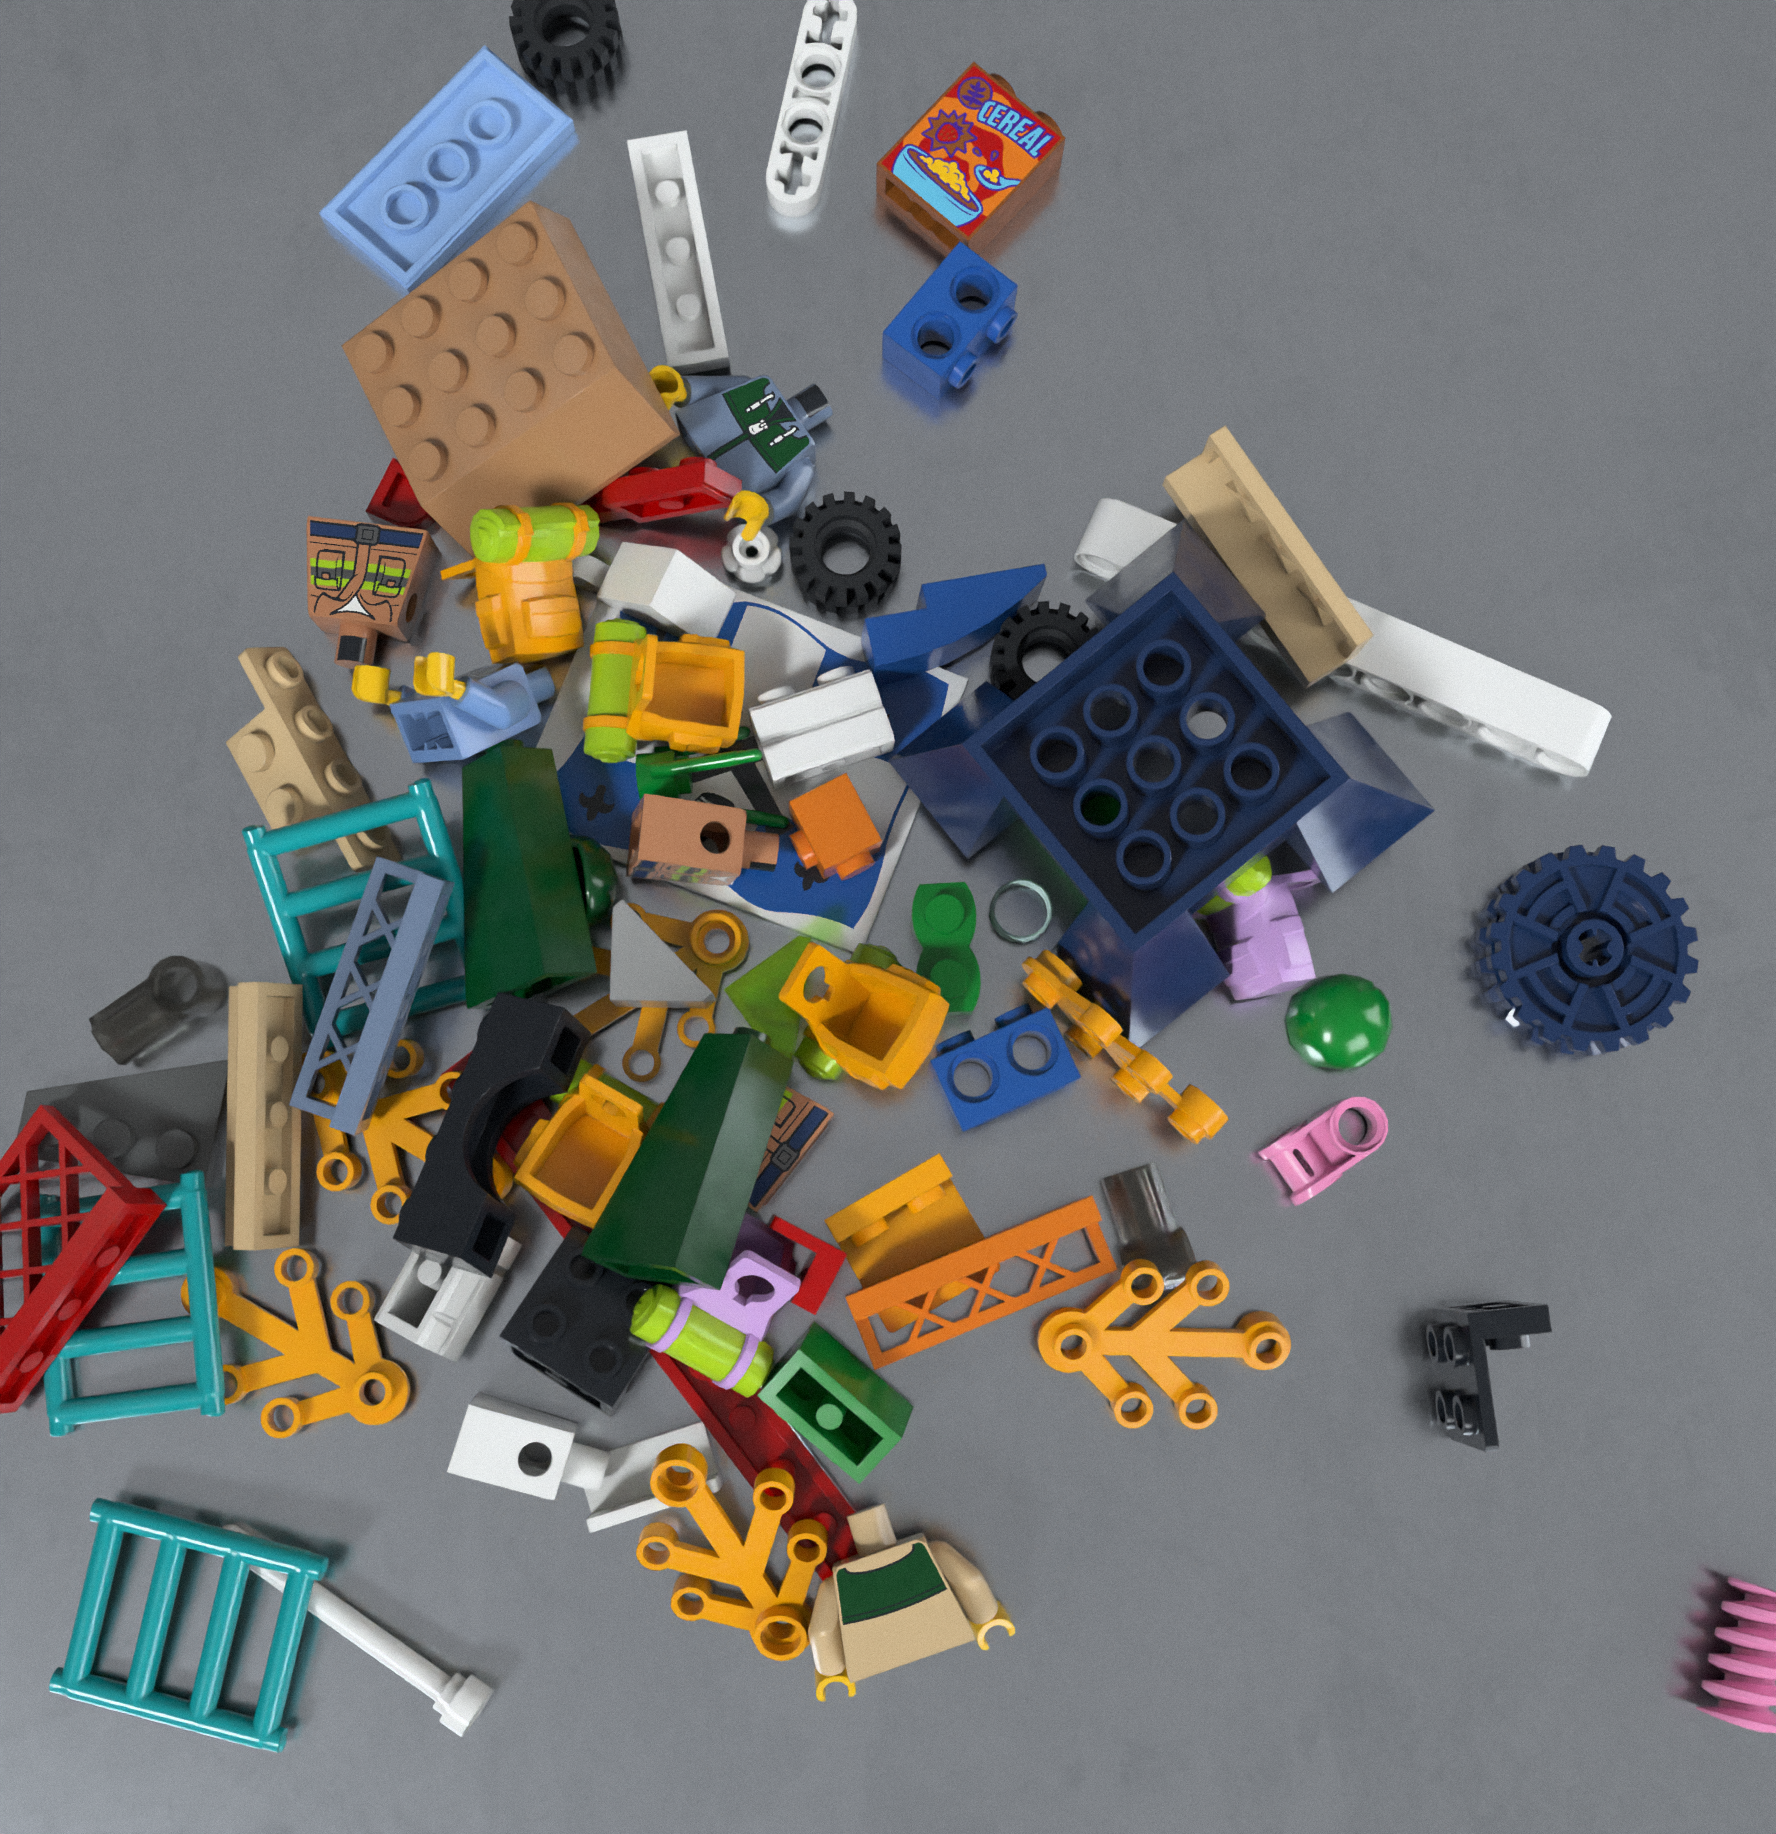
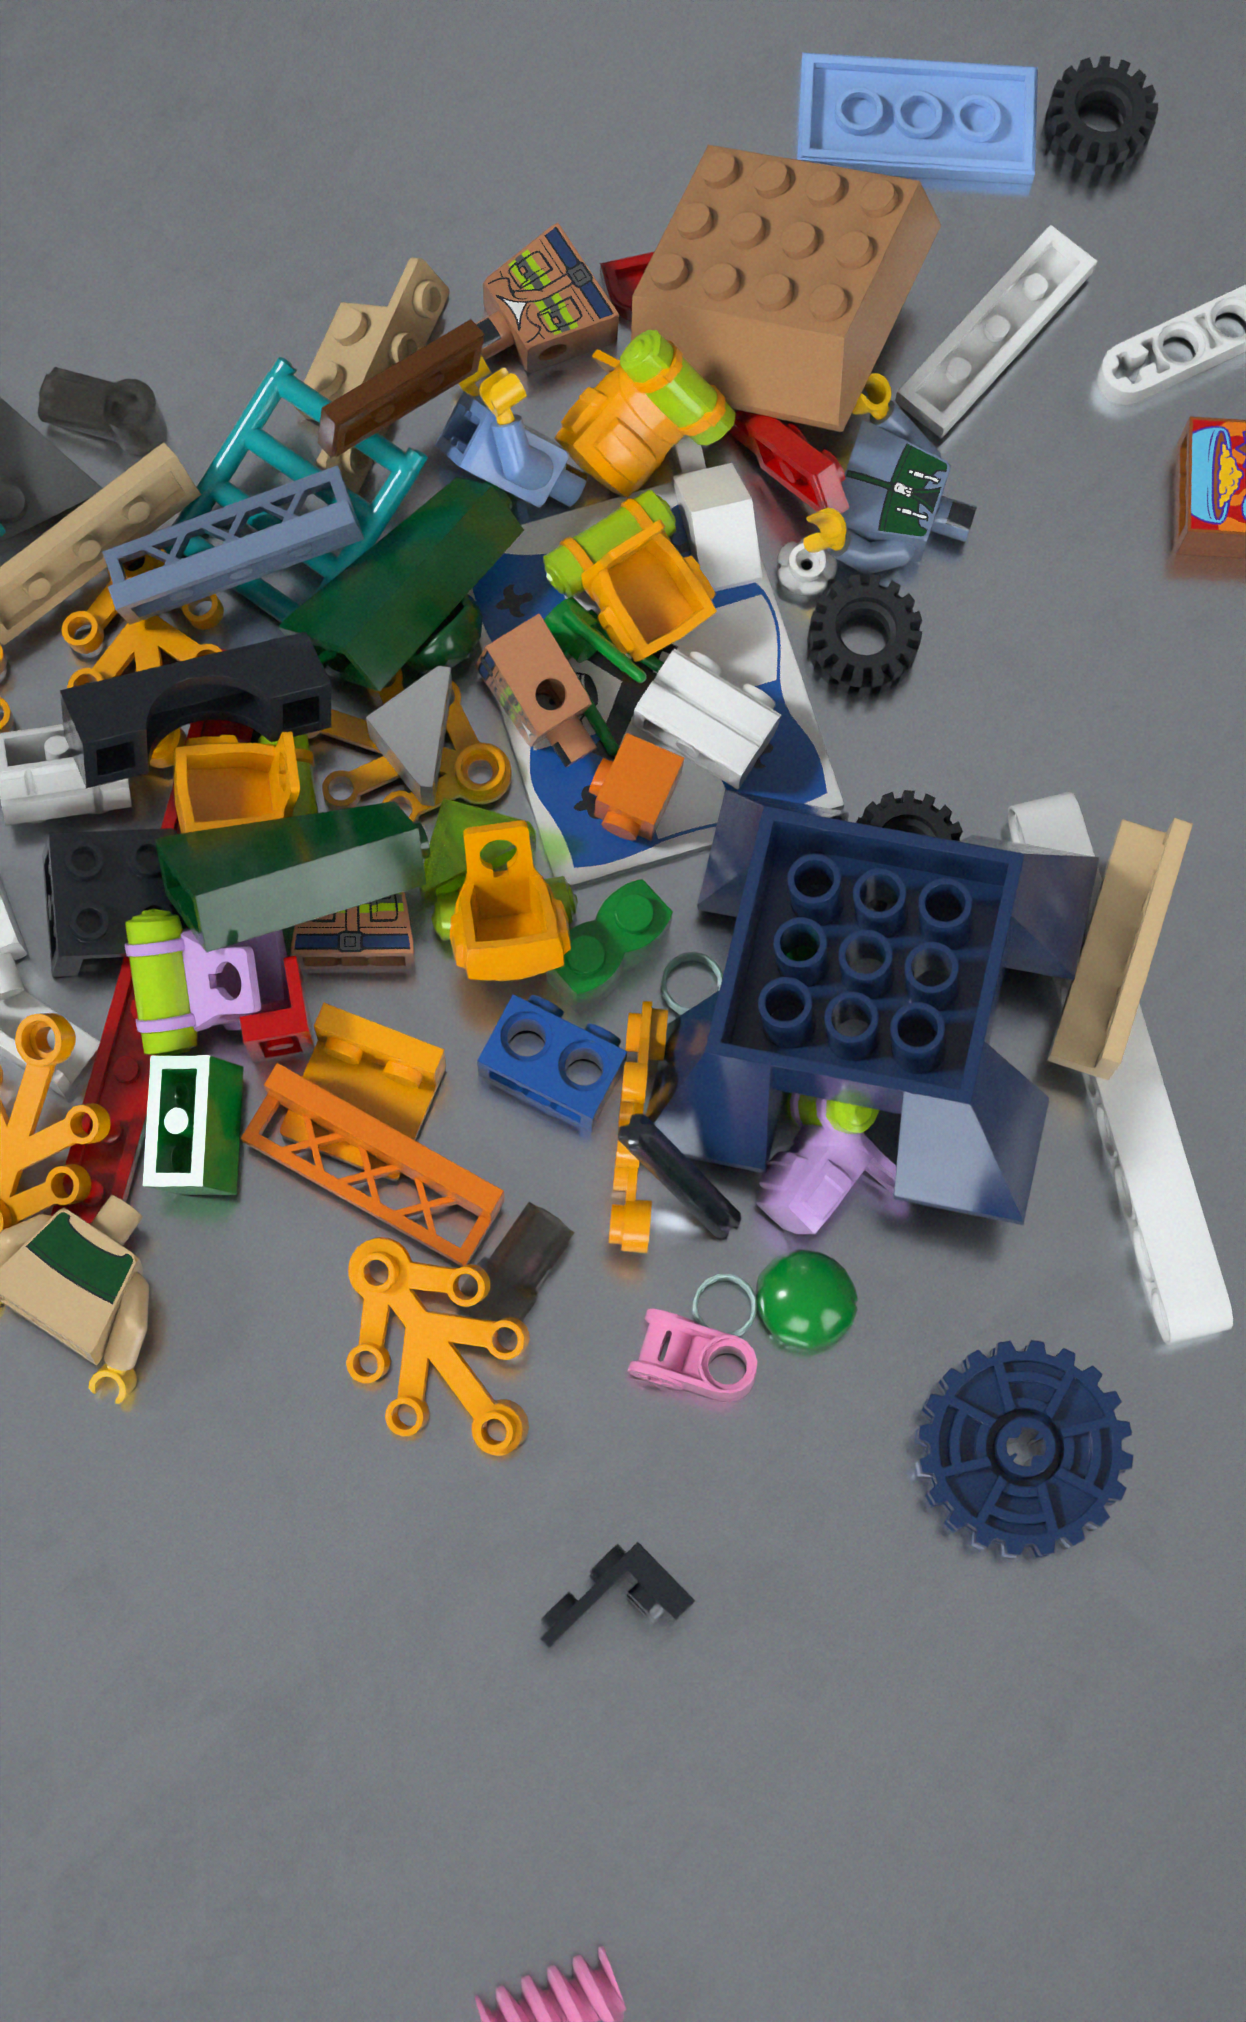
camera: 50 degrees right, 5 degrees down
blue slope [861,563,1047,686] -> none
blue brick [882,241,1018,400] -> none
none -> reddish brown tile [318,319,485,458]
none -> black axle [618,1113,741,1238]
none -> light aqua axle [693,1274,757,1336]

